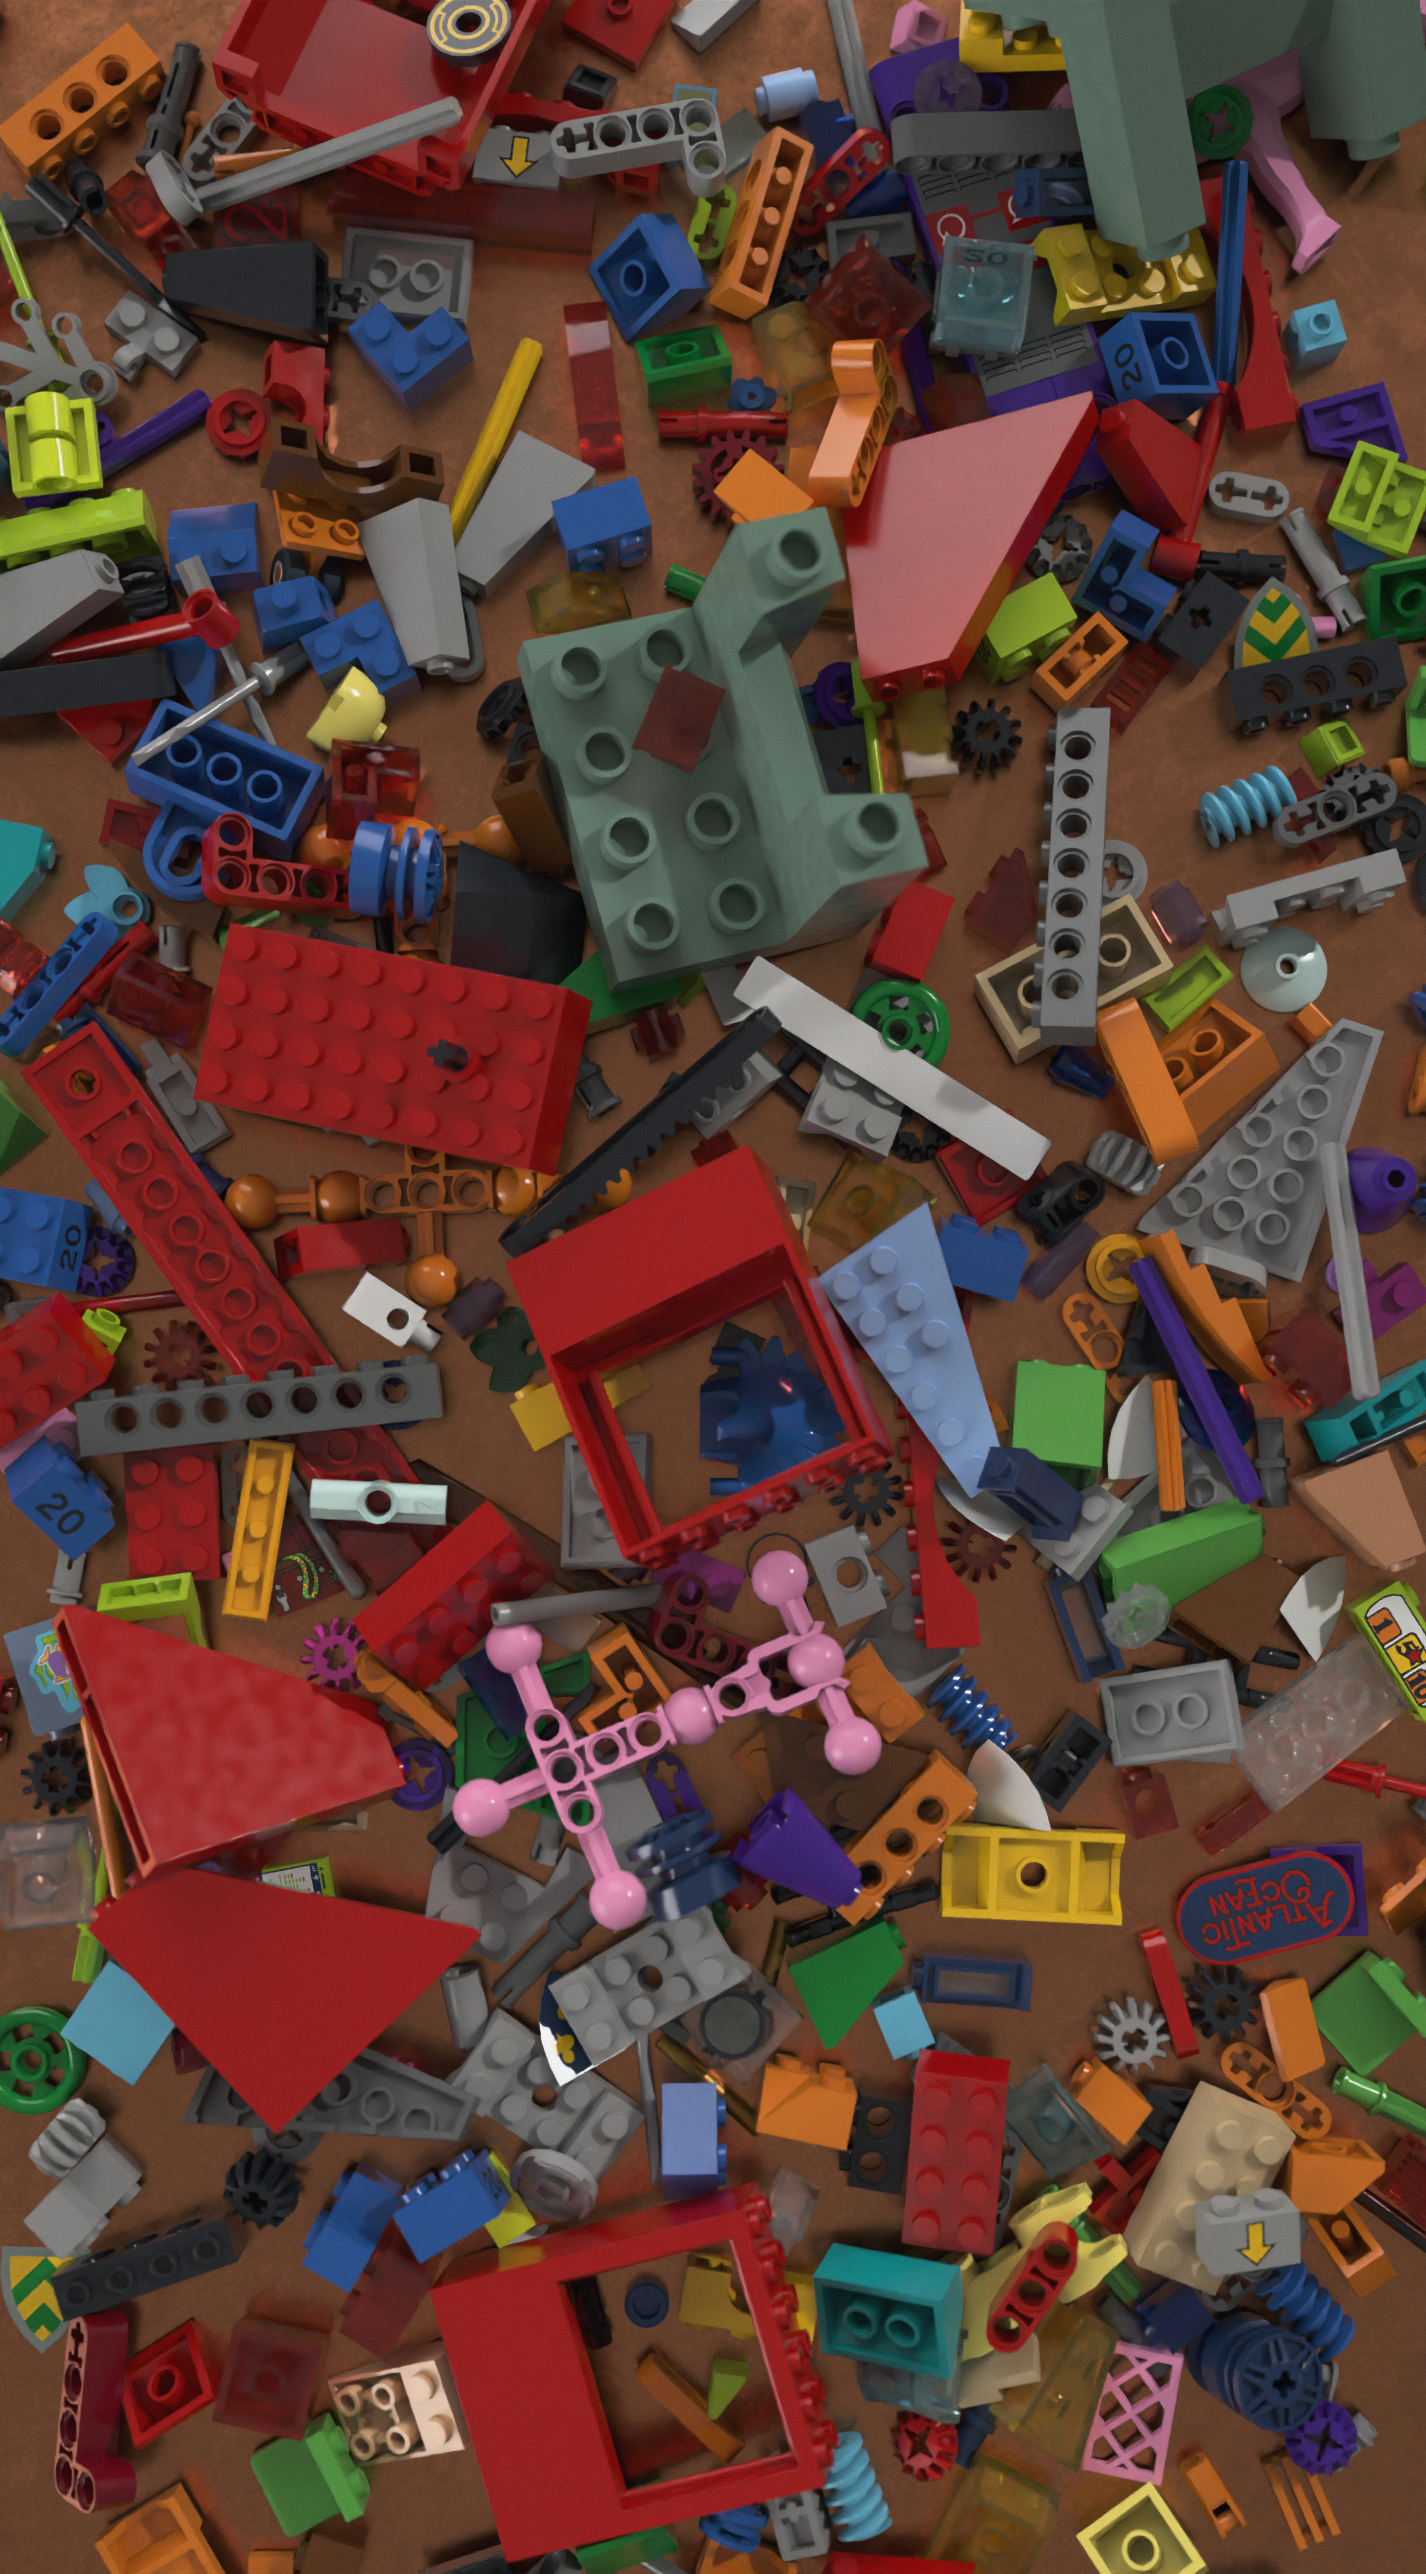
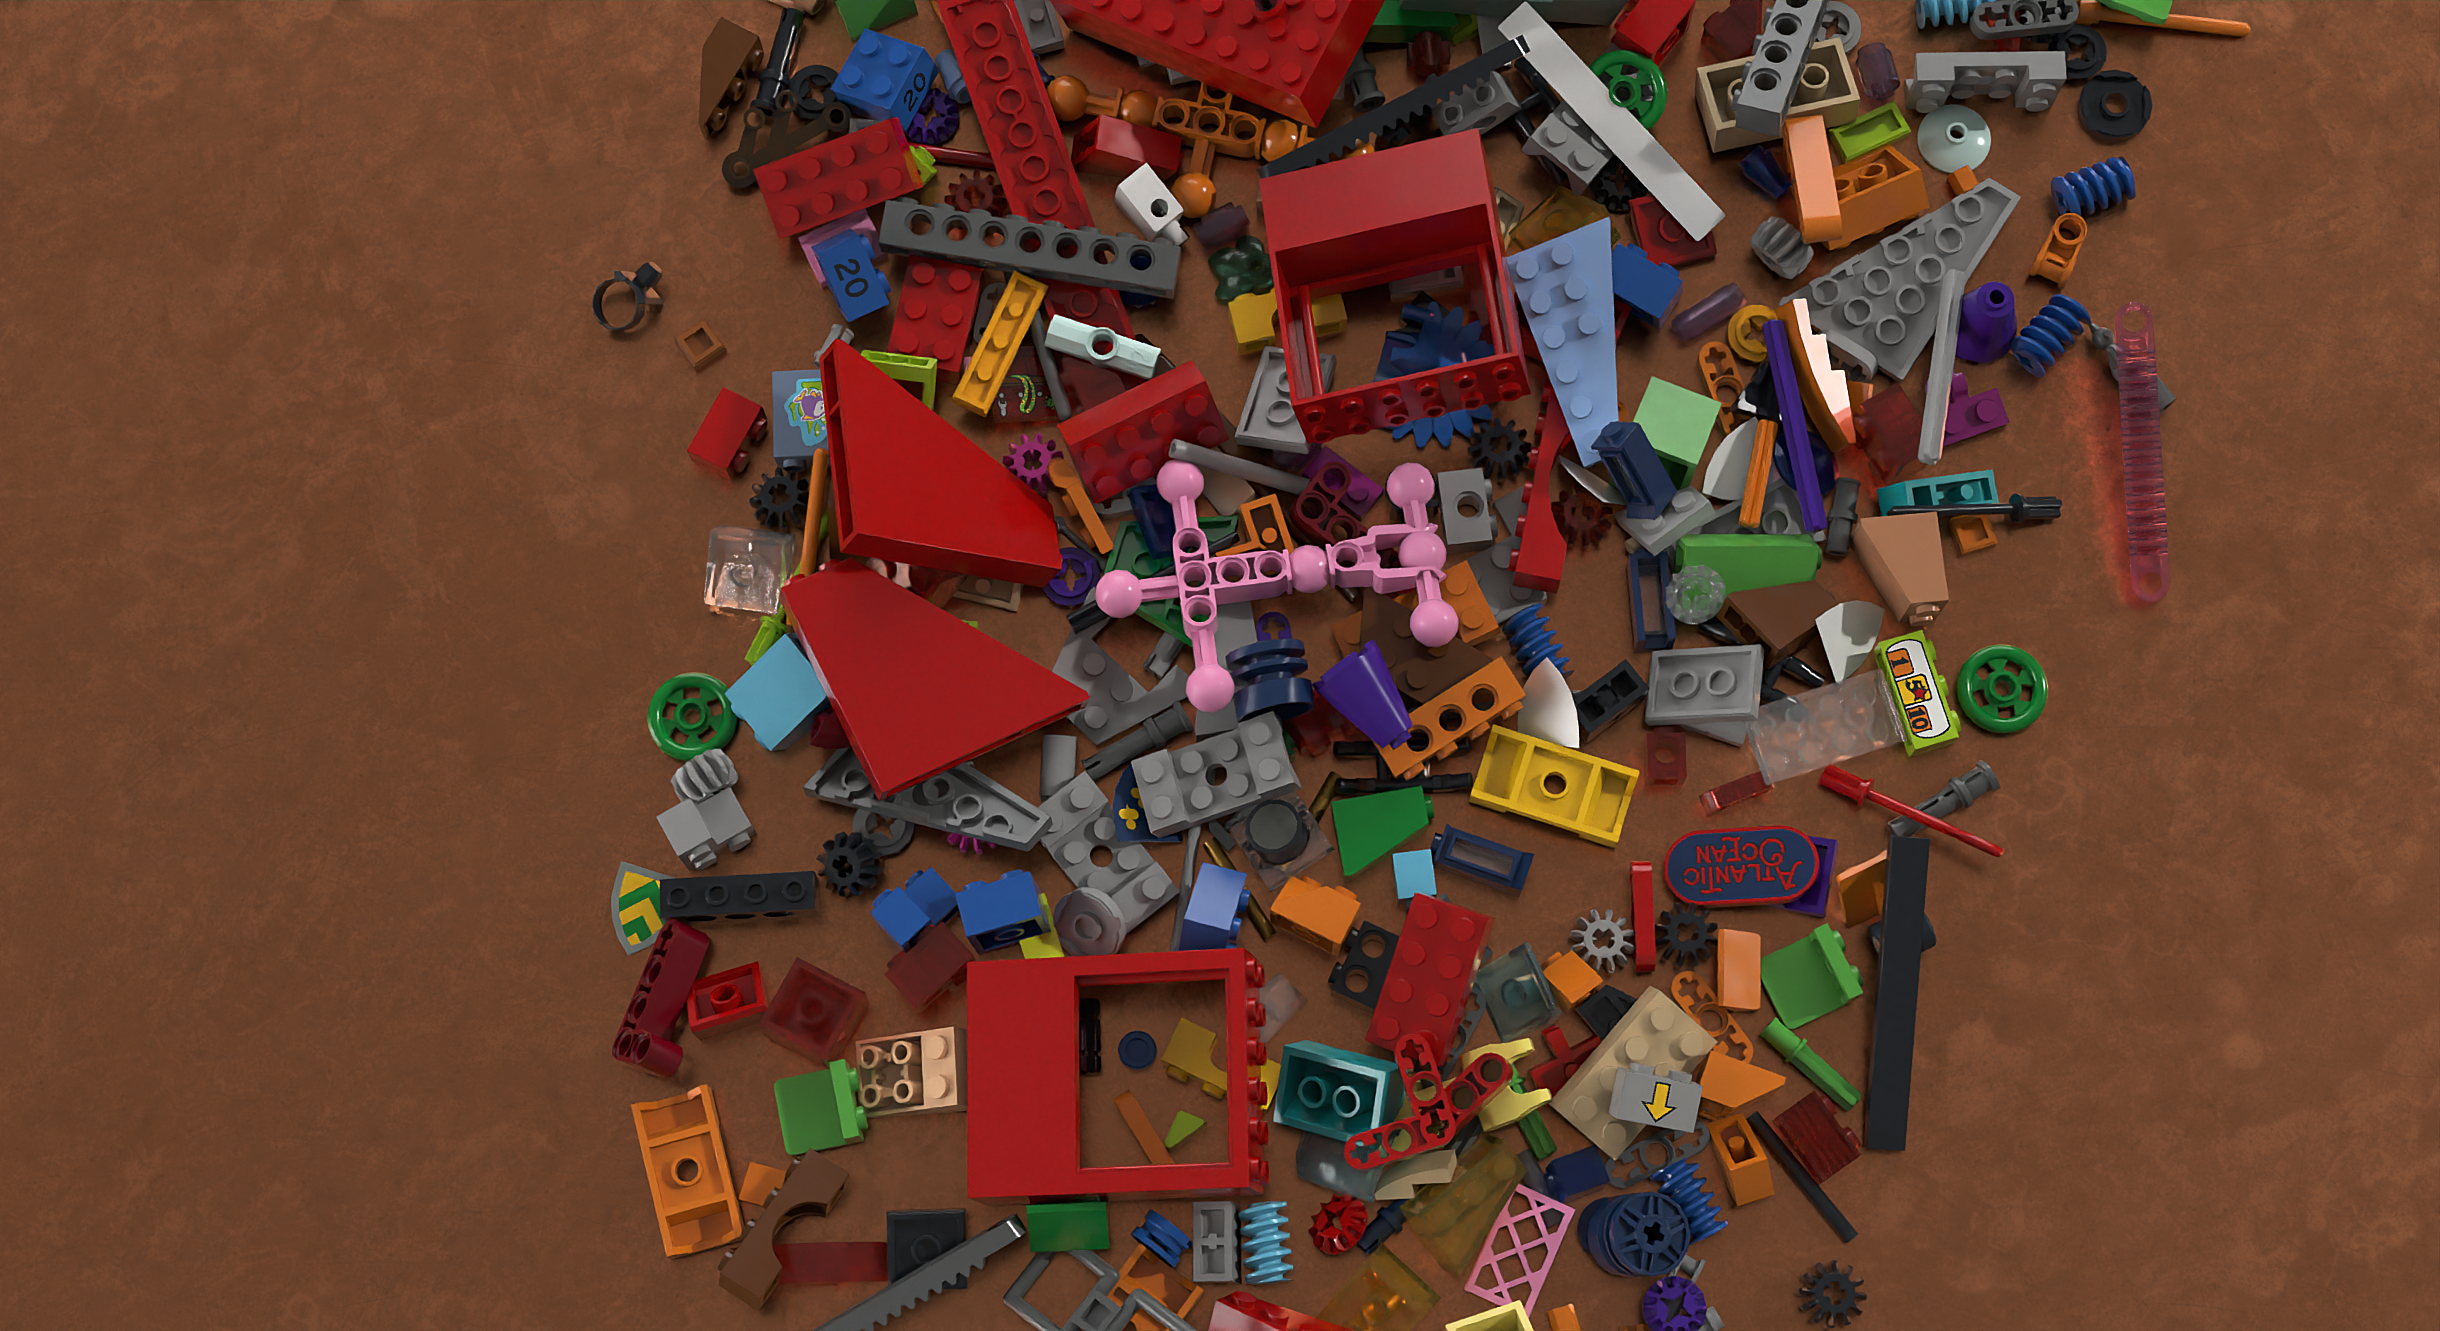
camera: 25 degrees right, 10 degrees down
black piece [1017,1160,1106,1244] -> none
none -> red beam [1343,1033,1456,1172]

